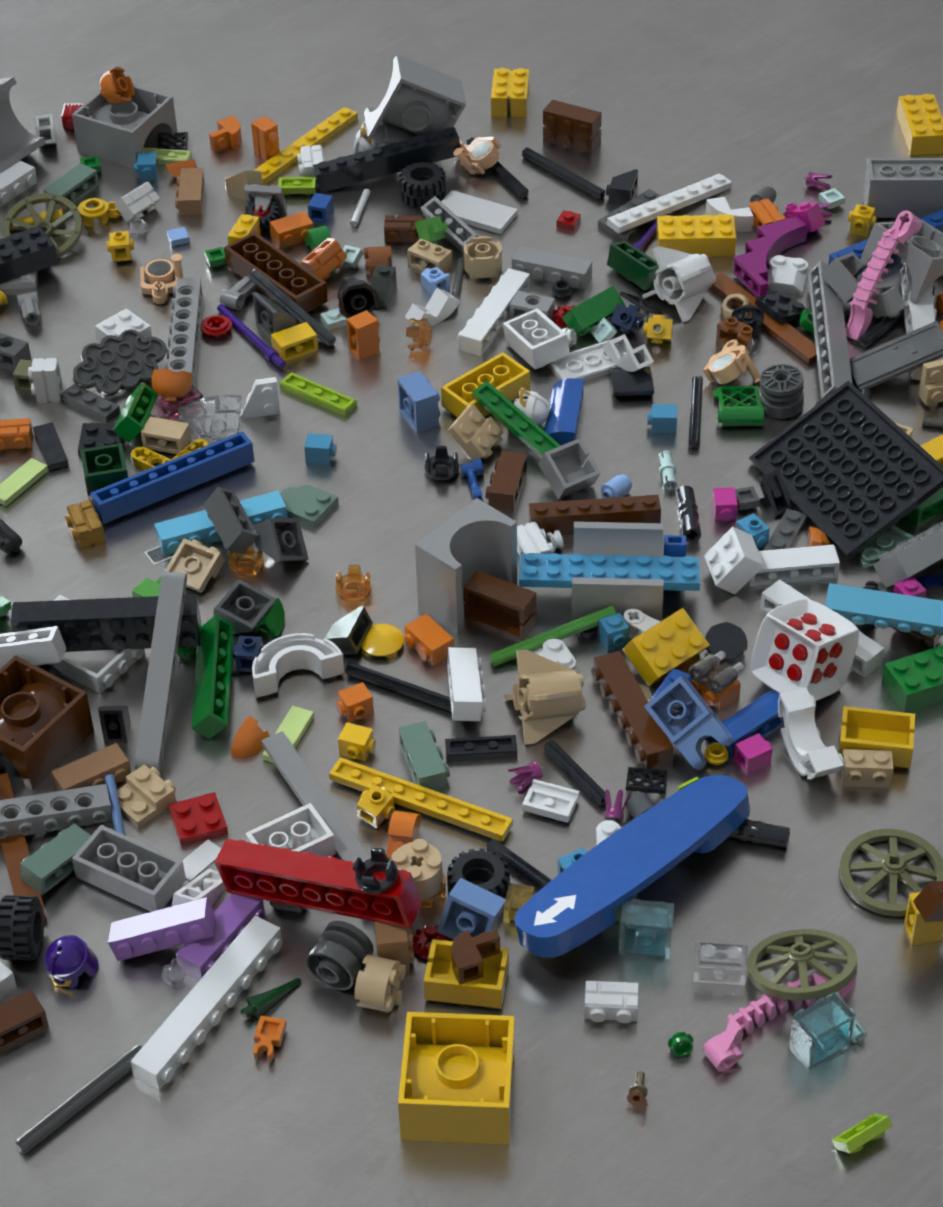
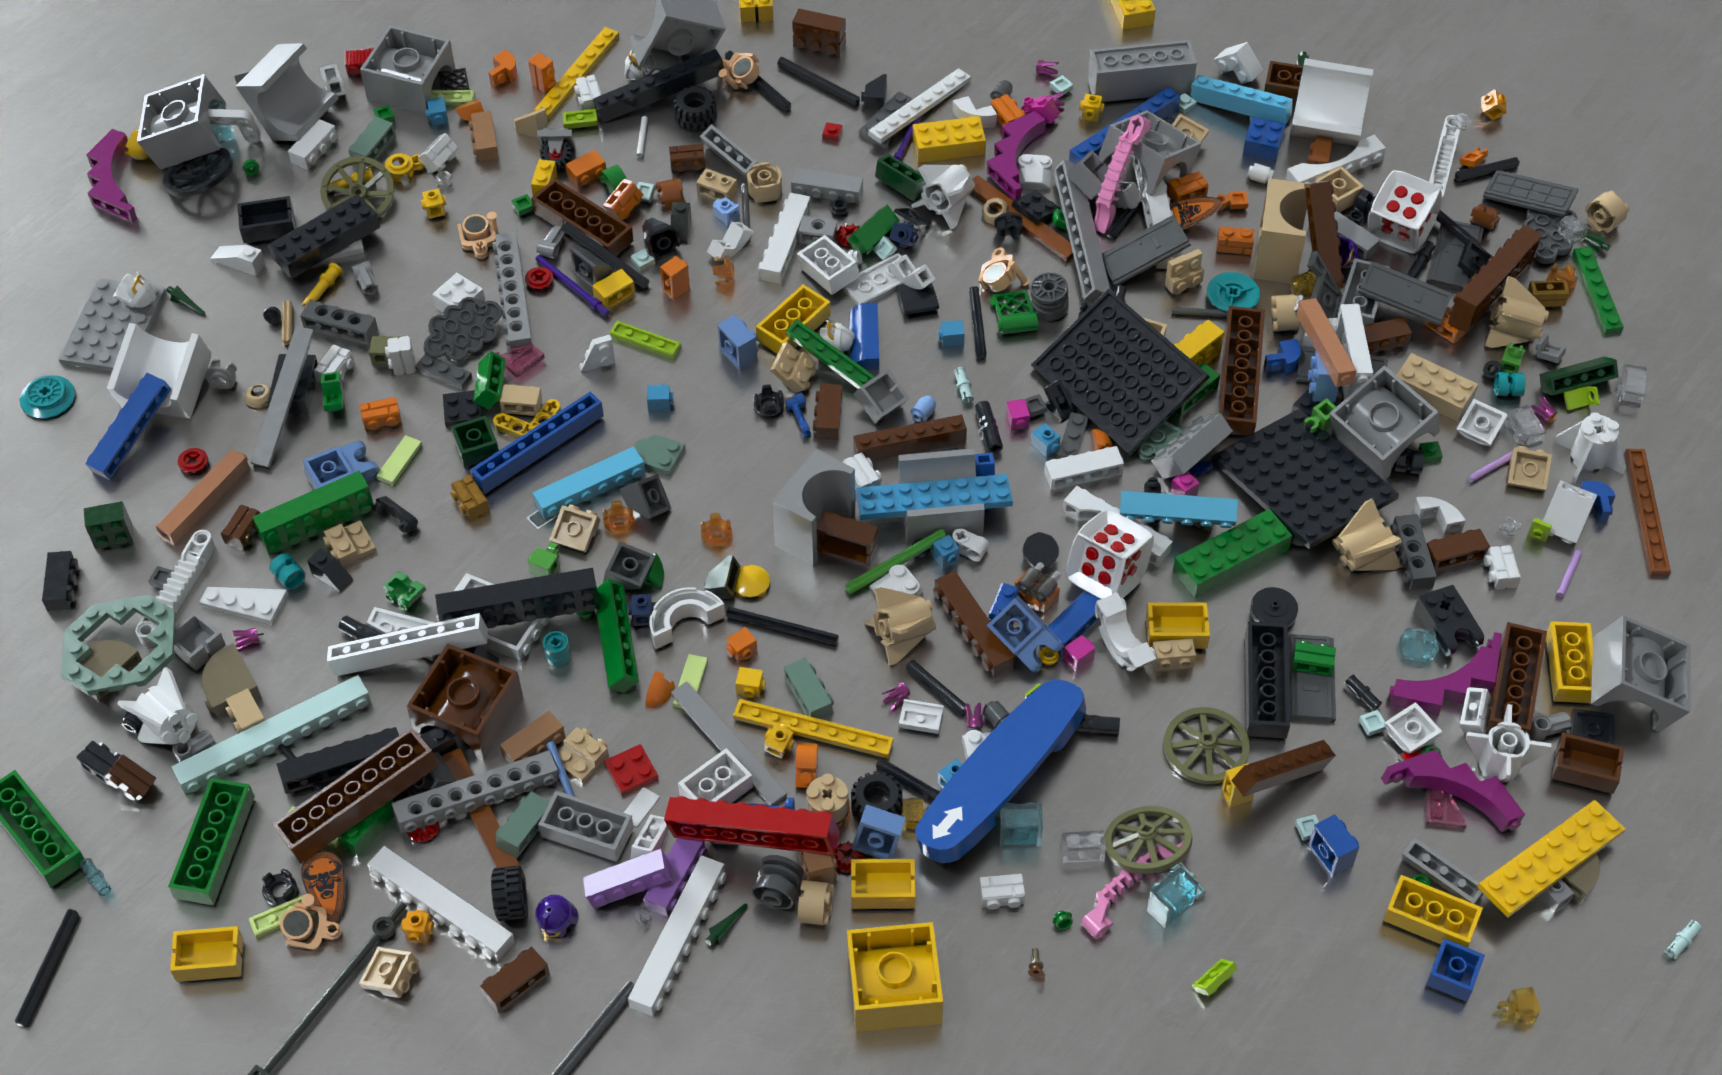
camera: 10 degrees left, 10 degrees up
black tile [33,422,69,471] -> none
black slope [98,706,131,743] -> none
orange cylinder [100,67,135,105] -> none
light grey beam [135,571,187,772] -> none
orange cylinder [152,369,193,402] -> none
light blue tile [166,227,190,246] -> none
clear brick [178,395,242,443] -> none
dark grey brick [203,487,258,554] -> none
orange plate [253,1016,287,1062] -> none
blue brick [308,193,334,224] -> none
black piece [353,848,398,894] -> none
orange brick [404,614,454,666] -> none
bright green brick [415,216,448,244] -> none
white tile [441,190,518,234] -> none
black tile [445,735,518,762] -> none
white brick [447,647,486,721] -> none
reddish brown brick [451,930,500,985] -> none
white bush [546,530,564,551] -> none
yellow brick [622,608,709,687] -> none
black window [626,767,668,794] -> none
yellow brick [643,315,673,344] -> none
white brick [704,526,764,594] -> none
dark orange cylinder [716,317,753,357] -> none
none -> teal wheel [543,631,571,667]

